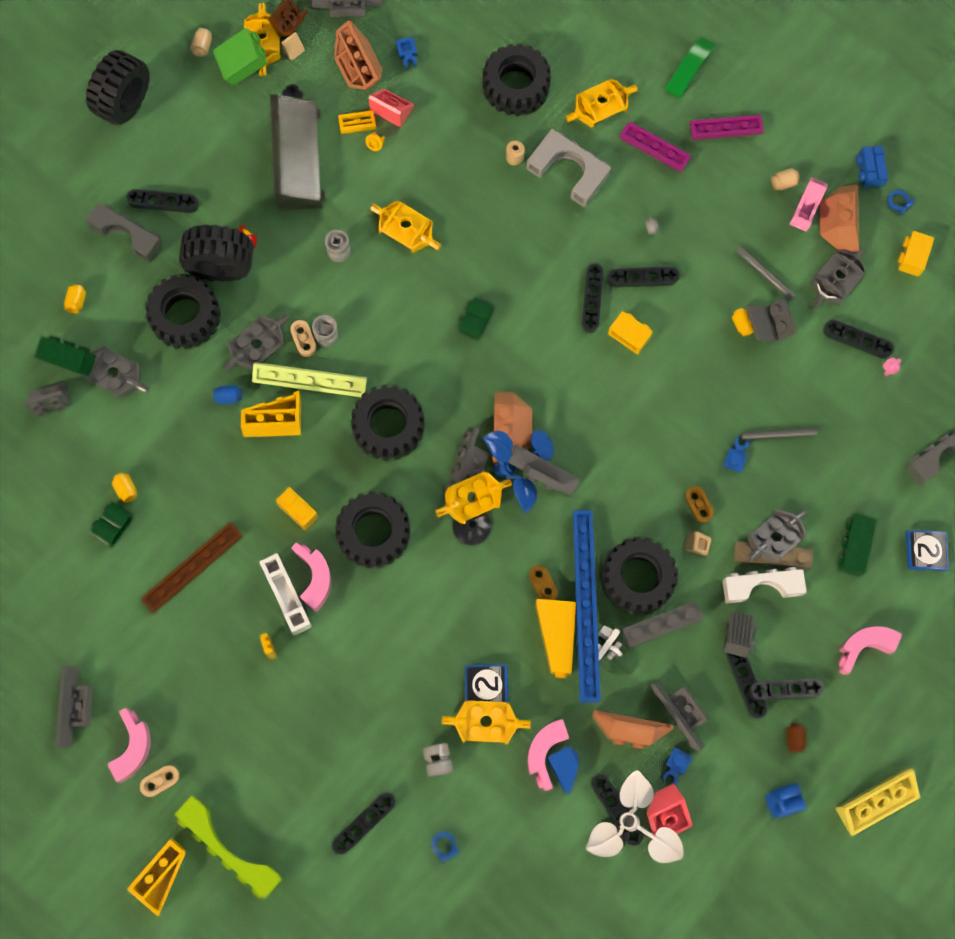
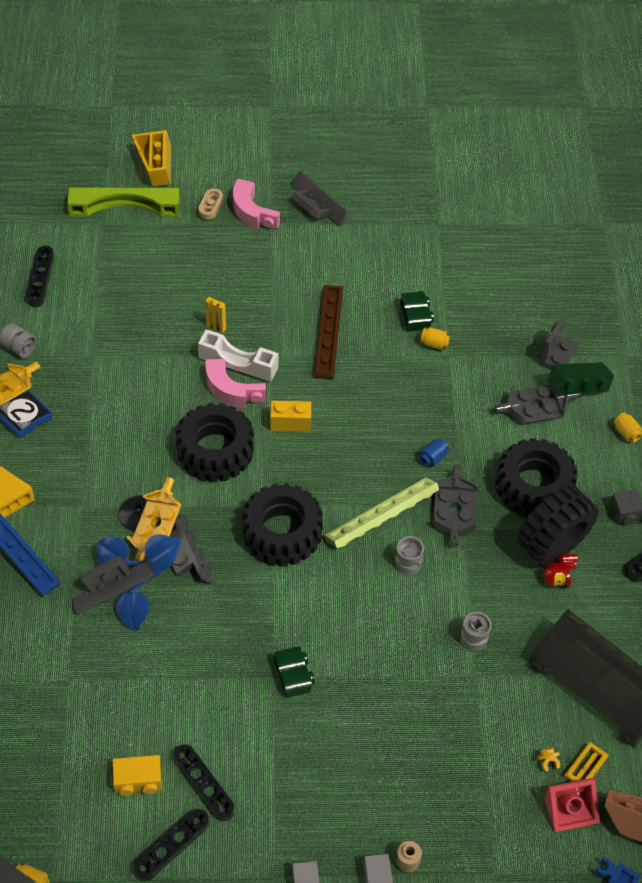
camera: 140 degrees right, 20 degrees down
yellow wedge [241,391,301,437] -> none
tan plate [290,320,316,357] -> none
yellow plate [370,201,442,253] -> none
nougat wedge [493,392,532,465] -> none
pearl gold plate [529,565,558,600] -> none

